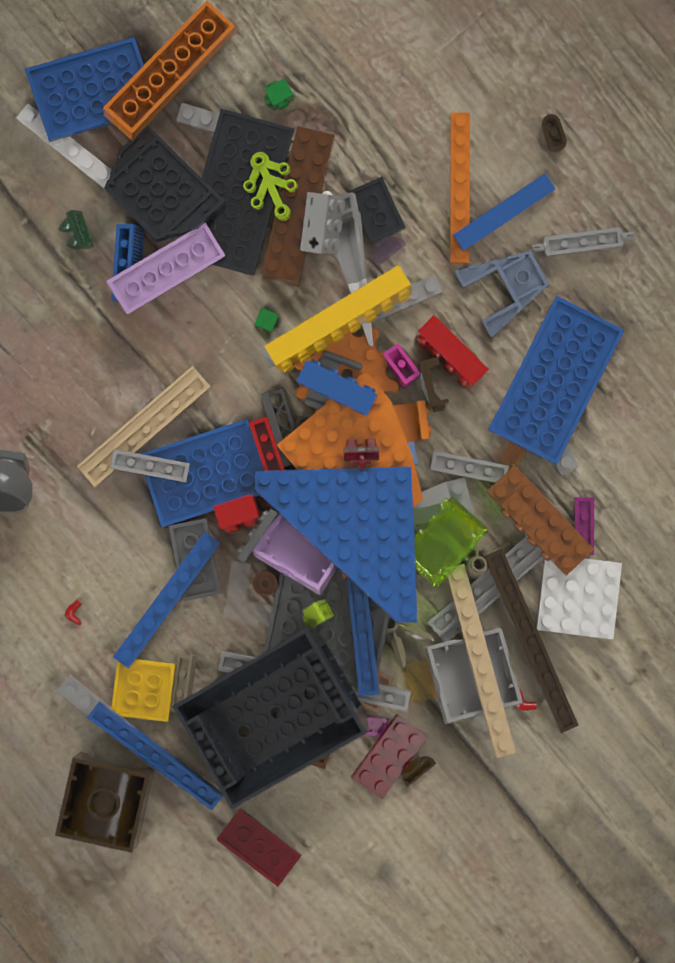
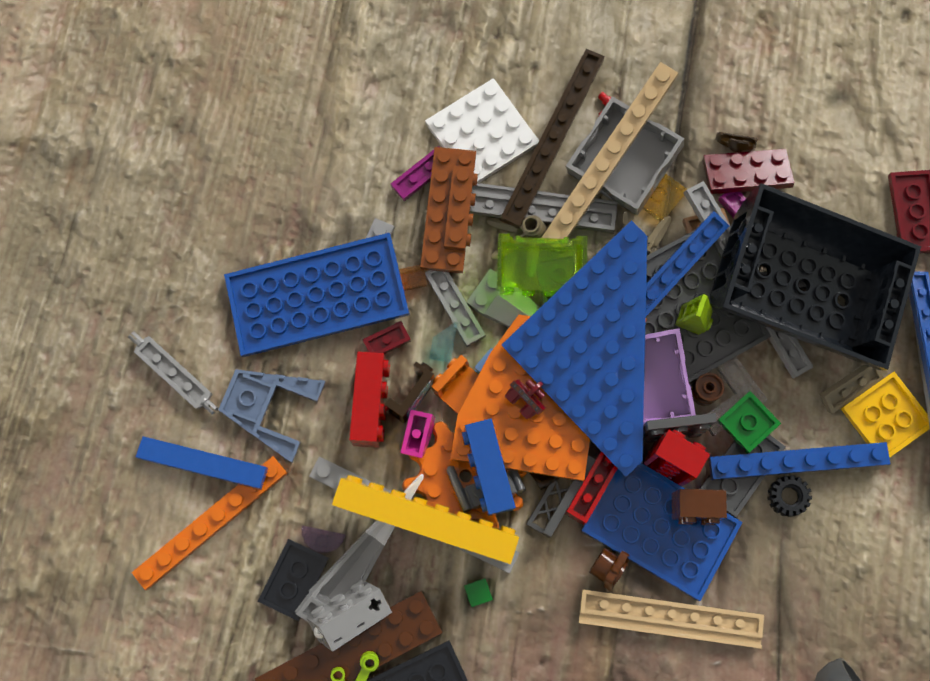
camera: 130 degrees left, 10 degrees down
red animal [65,599,82,625] -> none
light grey plate [110,449,190,483] -> none
dark brown plate [541,114,567,152] -> none
none -> dark red plate [362,321,411,354]
none -> clear light blue tile [429,322,458,362]
none -> reddish brown piece [589,548,630,591]
none -> reddish brown brick [672,489,727,525]
none -> green plate [717,391,781,454]
none -> black tyre [767,475,812,517]

